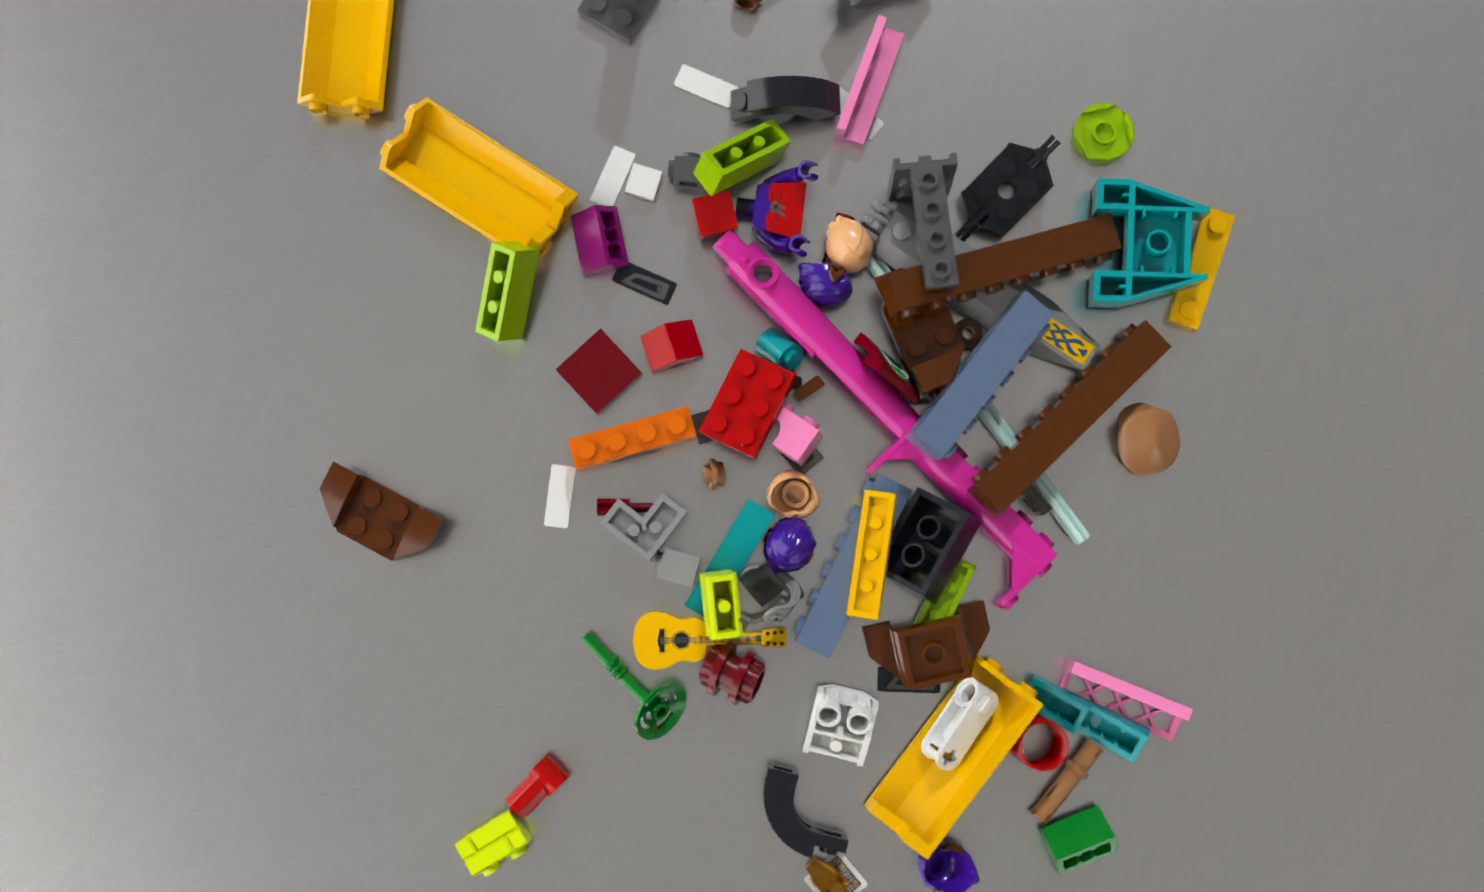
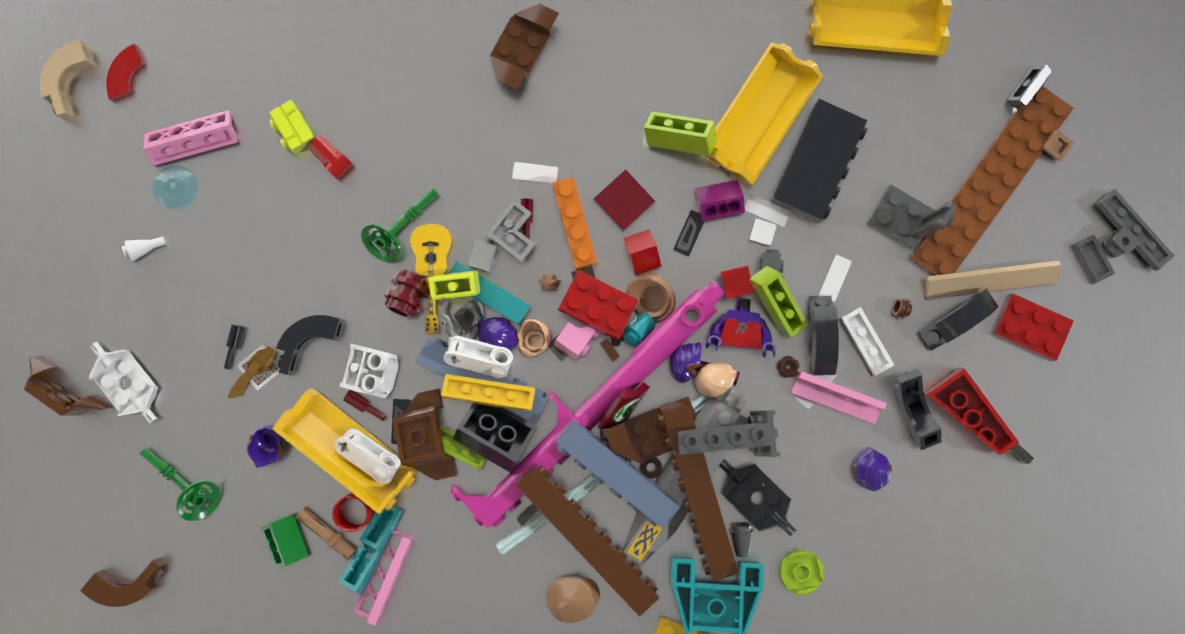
camera: 90 degrees right, 0 degrees up
none -> dark red axle [343,390,386,421]
none -> white piece [444,336,513,378]
none -> medium nougat piece [626,272,676,322]
none -> dark grey cone [731,522,753,558]
none -> black brick [771,98,868,223]
none -> reddish brown plate [777,356,800,378]
none -> white plate [840,307,894,376]
none -> dark purple hair [853,447,892,491]

